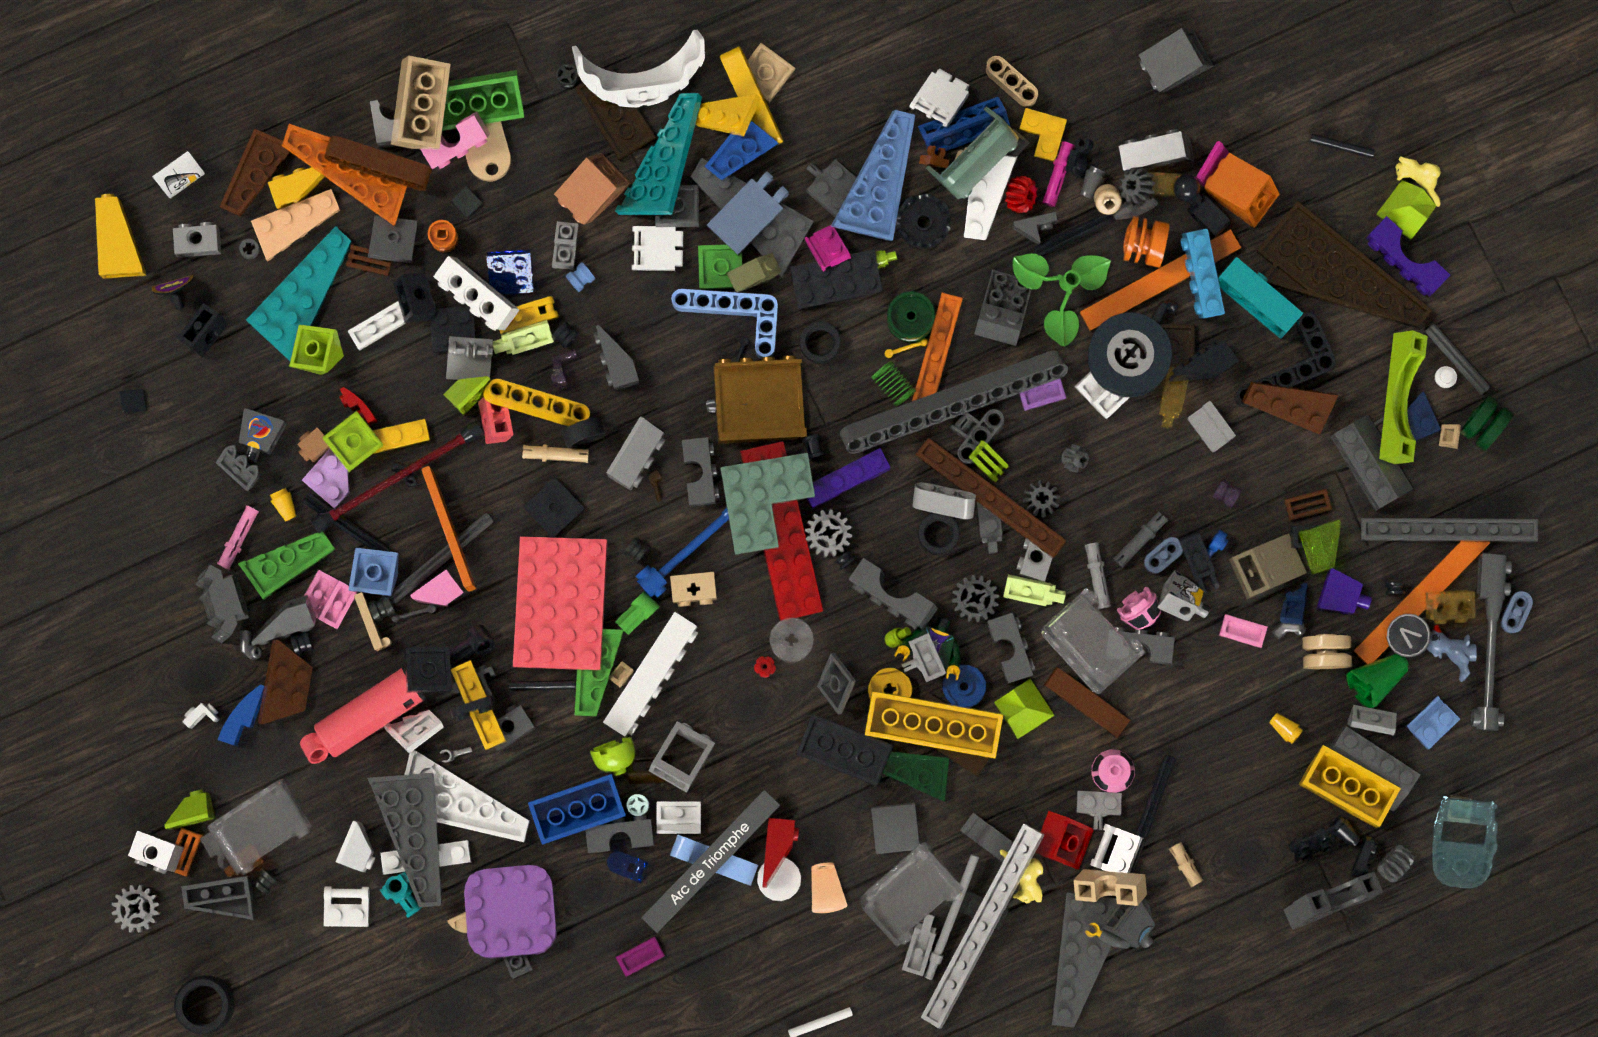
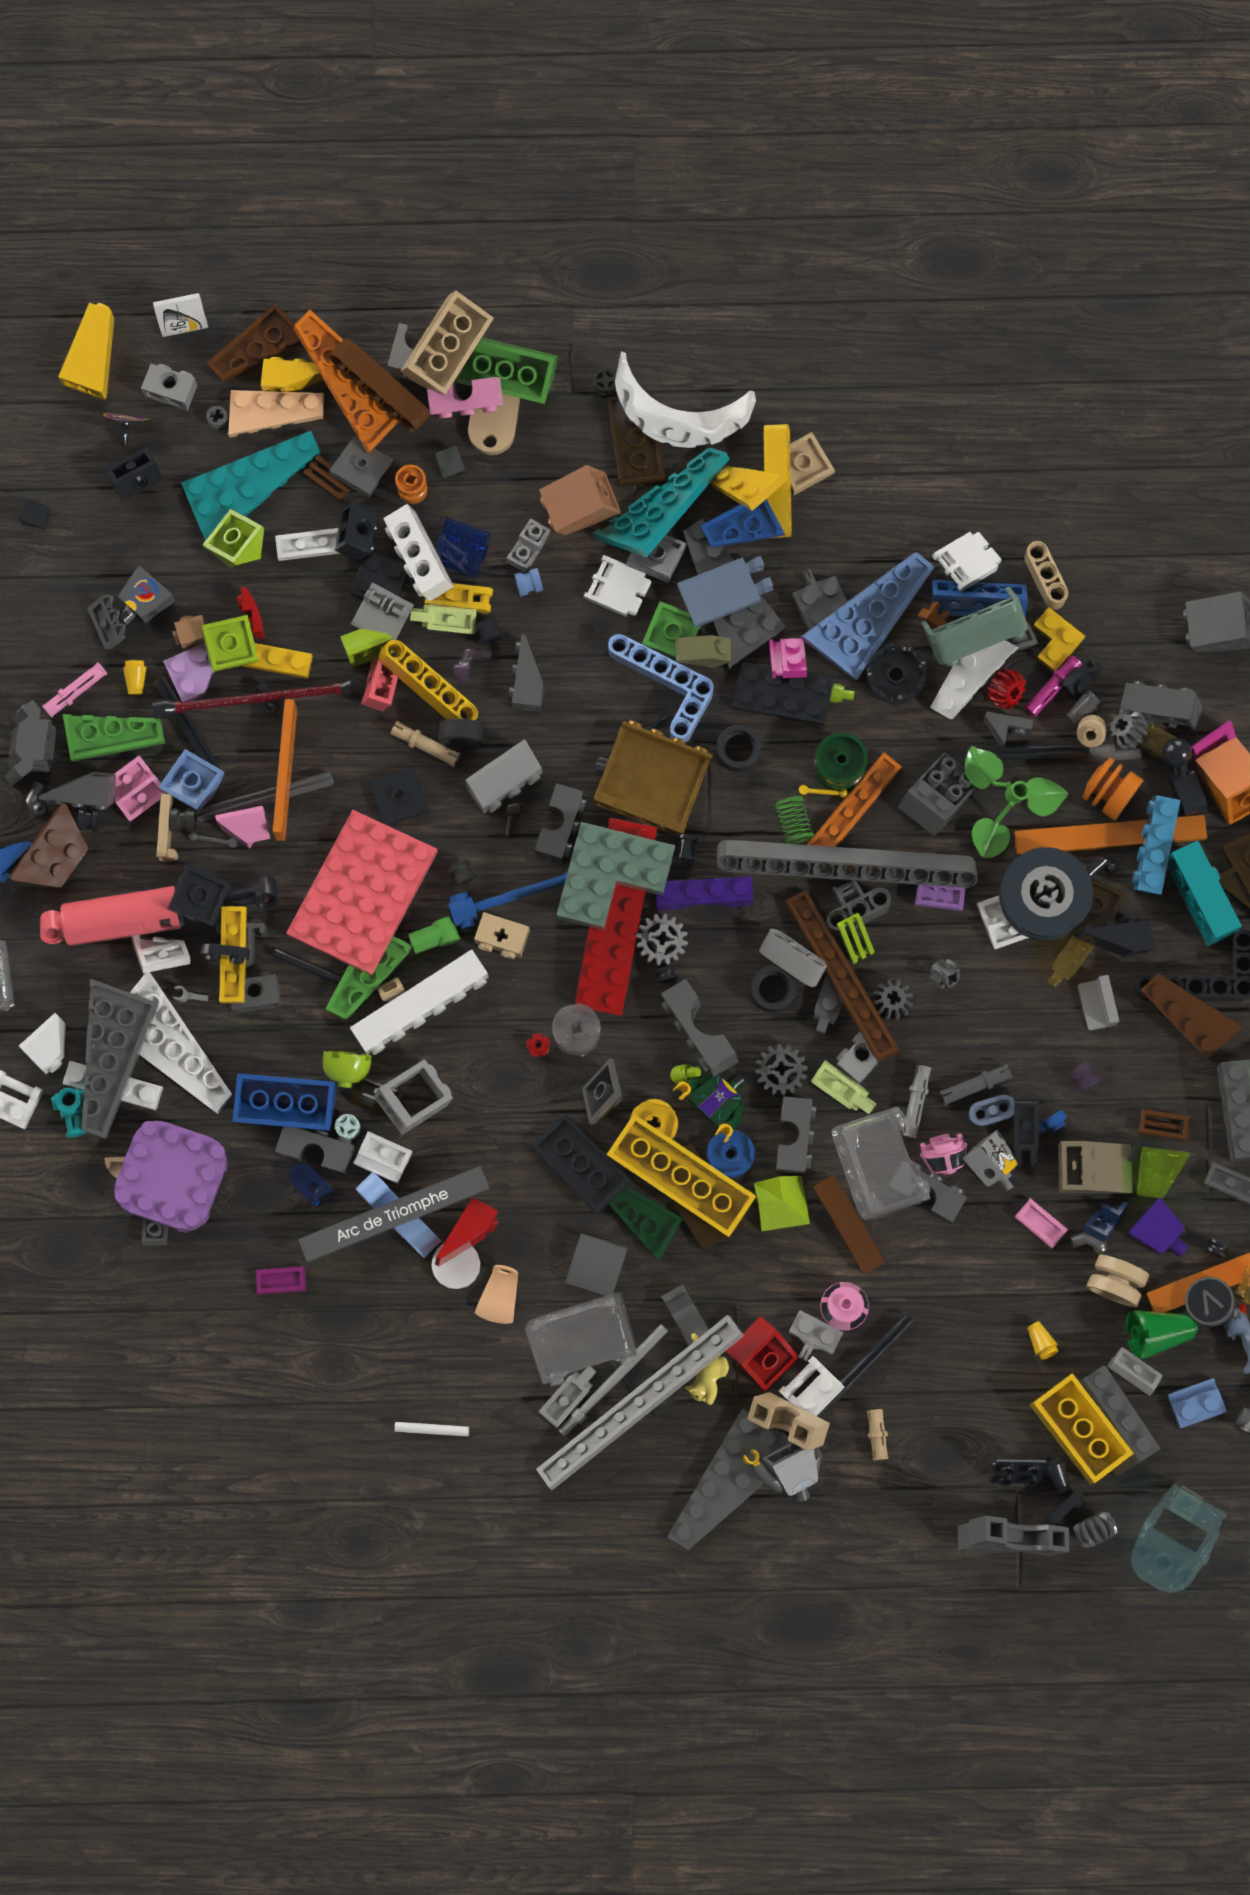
camera: 25 degrees right, 5 degrees down
light grey plate [901,633,946,682] -> none

